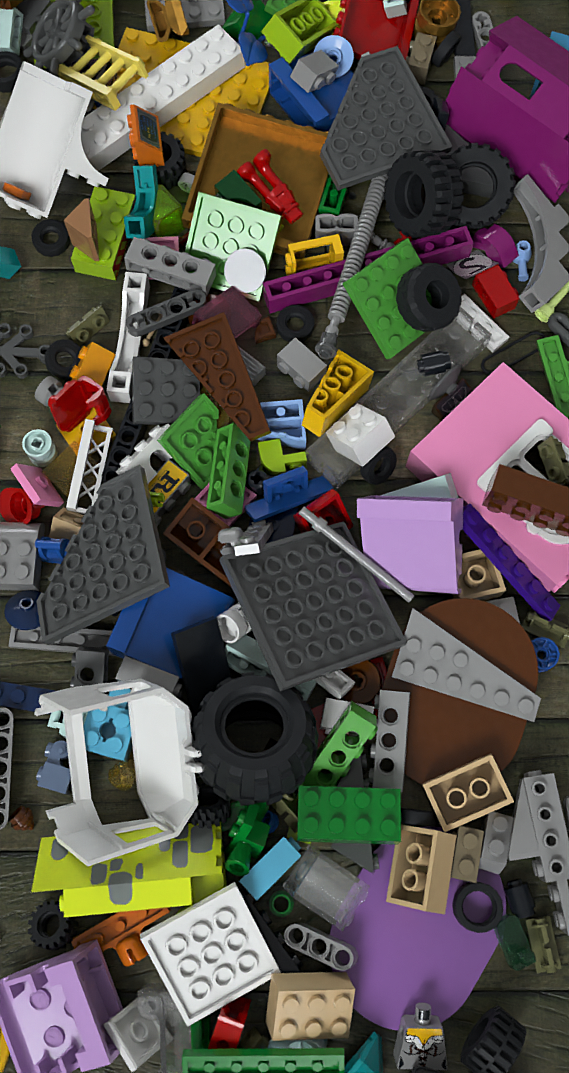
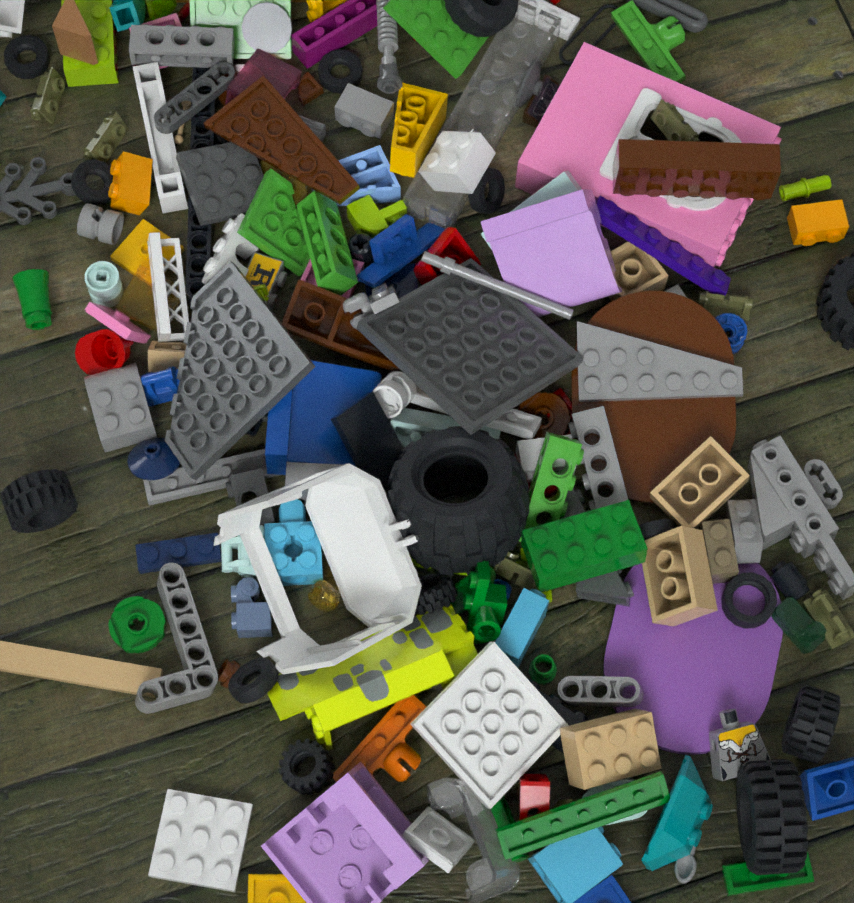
camera: 20 degrees left, 5 degrees down
red piece [48,375,112,432] -> none
clear slope [282,844,370,931] -> none
black brick [417,350,451,377] -> none
none -> olive hinge [30,67,66,124]
none -> black tyre [228,658,278,703]

